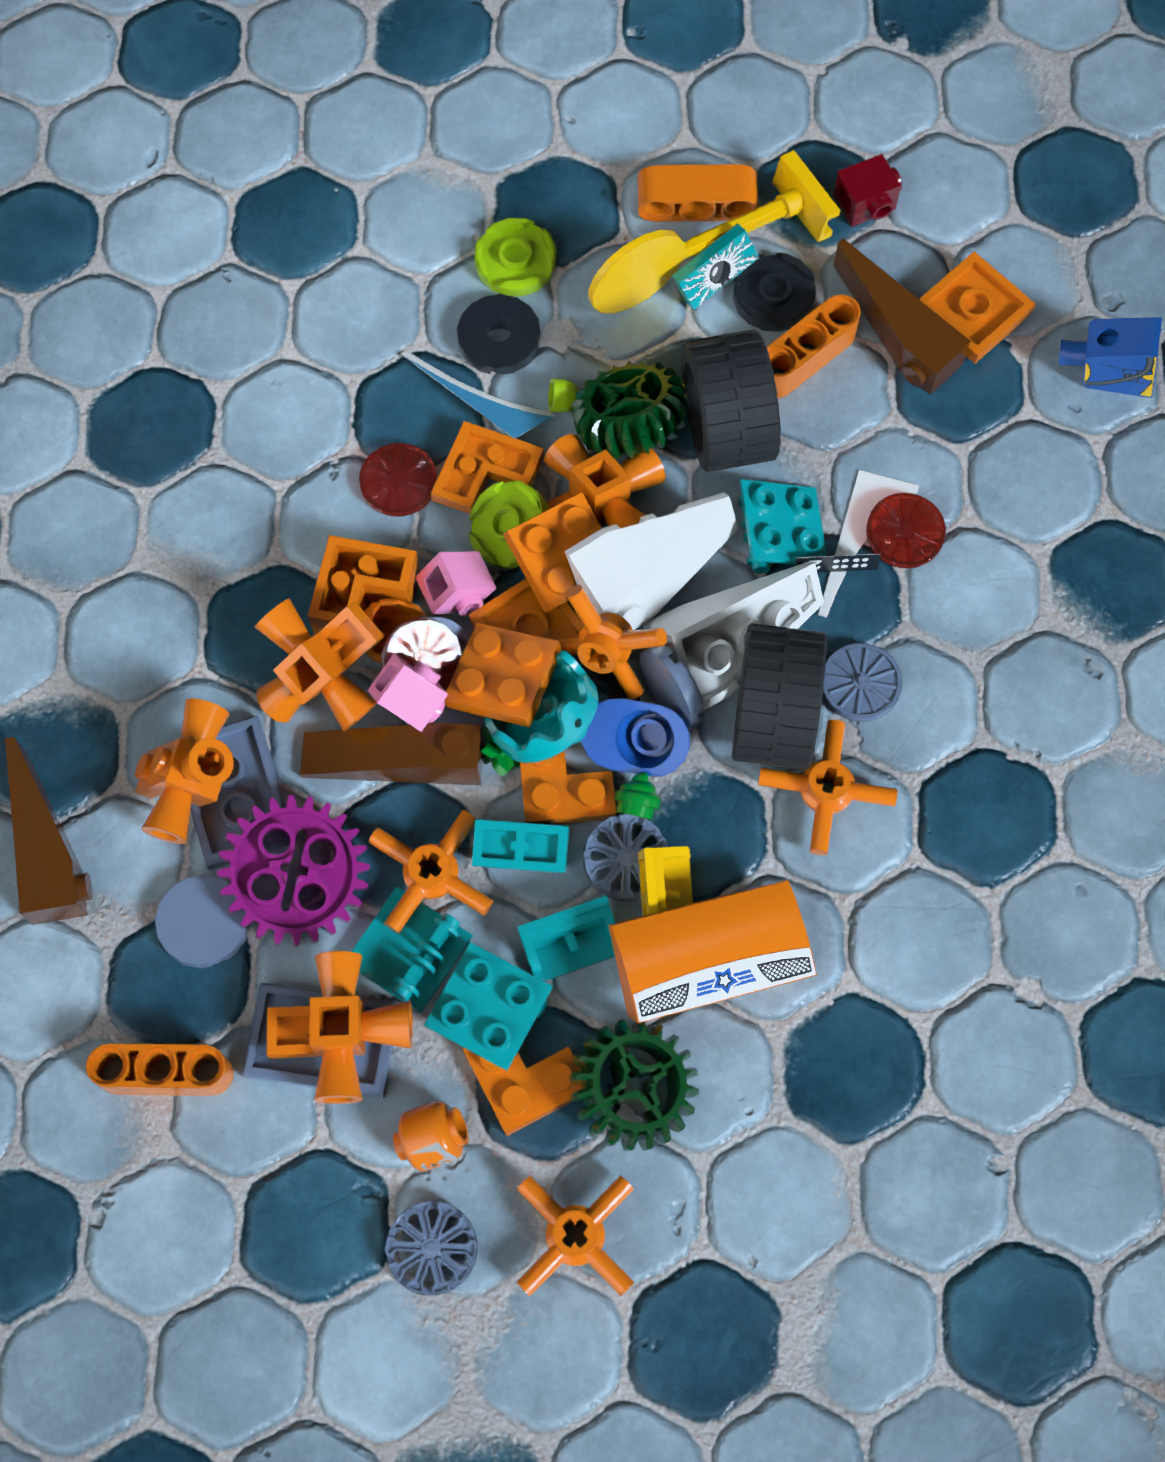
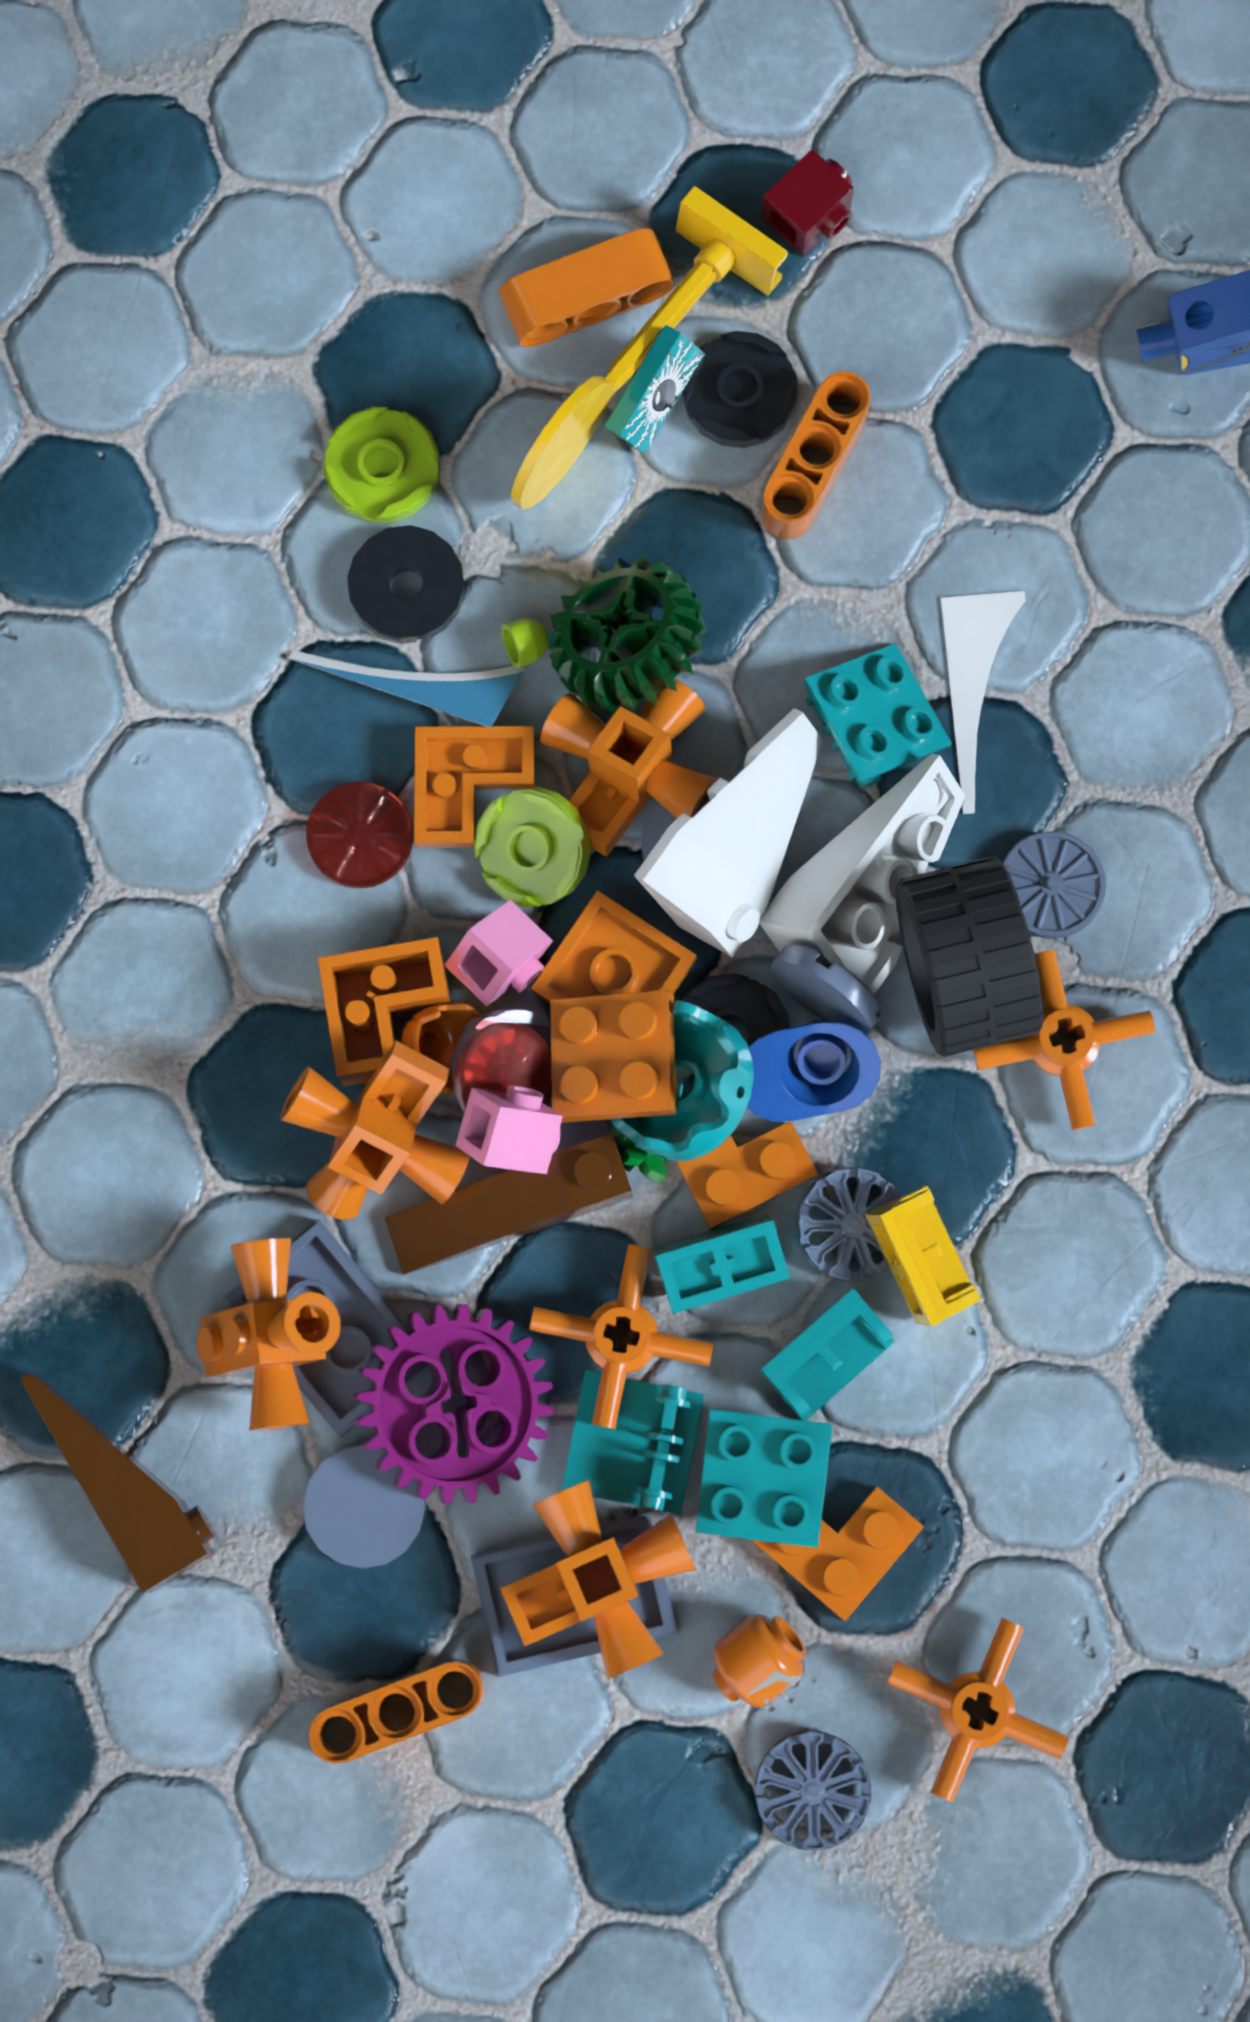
camera: 20 degrees left, 10 degrees up
orange plate [503,492,602,613] -> none
orange bar [554,585,667,700] -> none
dark green gear [569,1019,699,1152] -> none
orange slope [609,879,817,1023] -> none
green plate [614,772,661,820] -> none
black tyre [681,329,781,472] -> none
black sticker [795,554,881,573] -> none
reddish brown slope [833,238,971,395] -> none
clear red wheel [866,493,946,568] -> none
orange plate [919,251,1036,364] -> none

